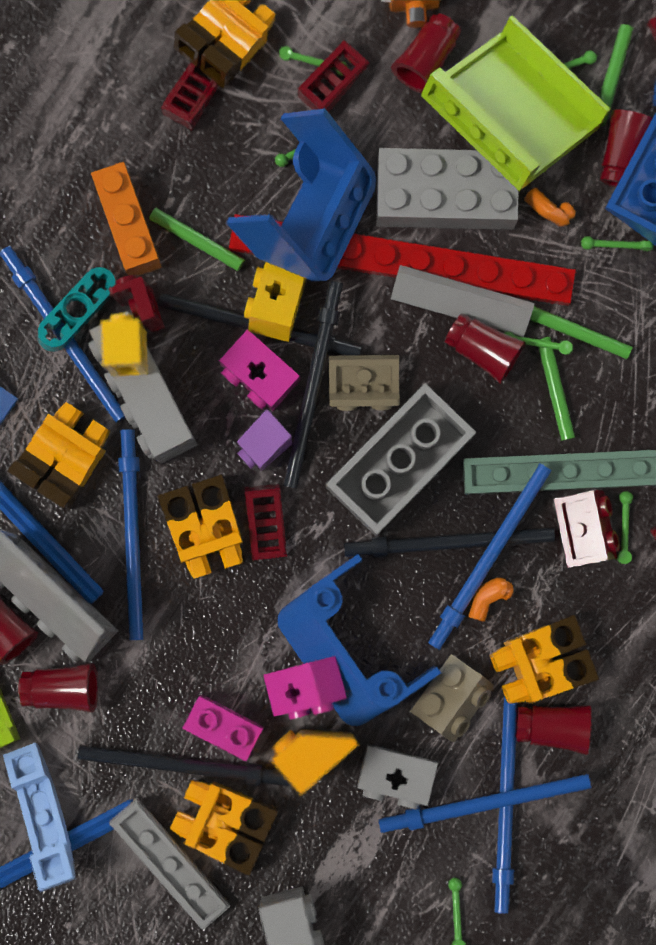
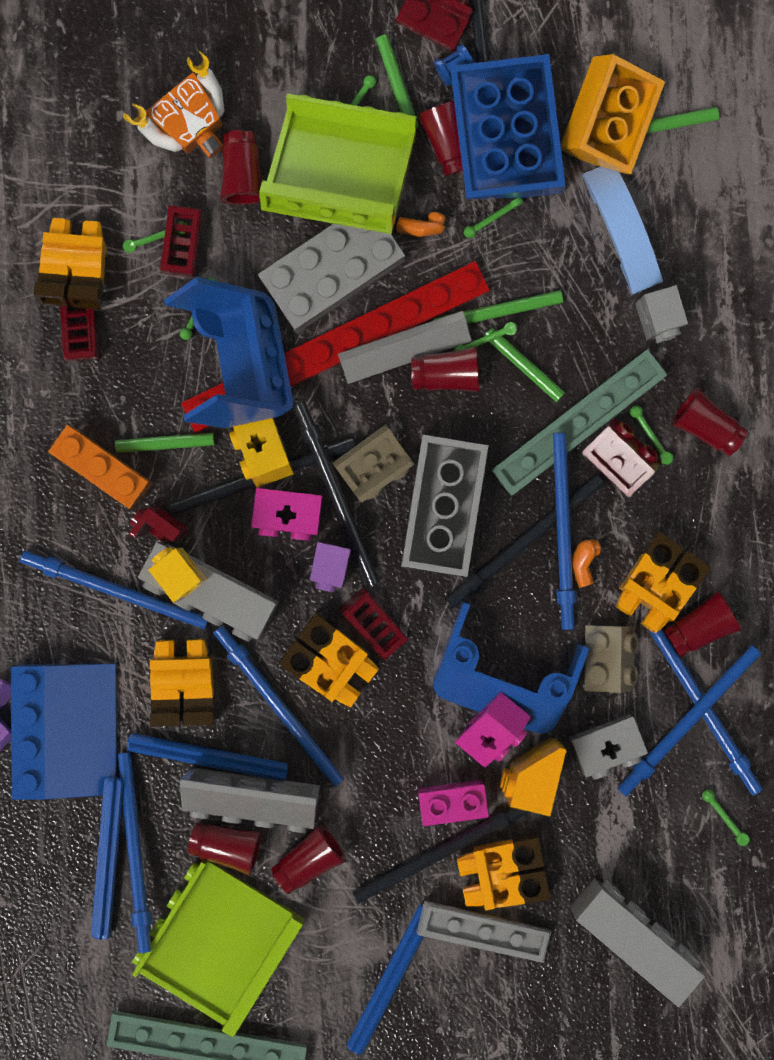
camera: 35 degrees left, 5 degrees up
light blue slope [3,742,75,892] -> none
teal beam [37,267,116,352] -> none

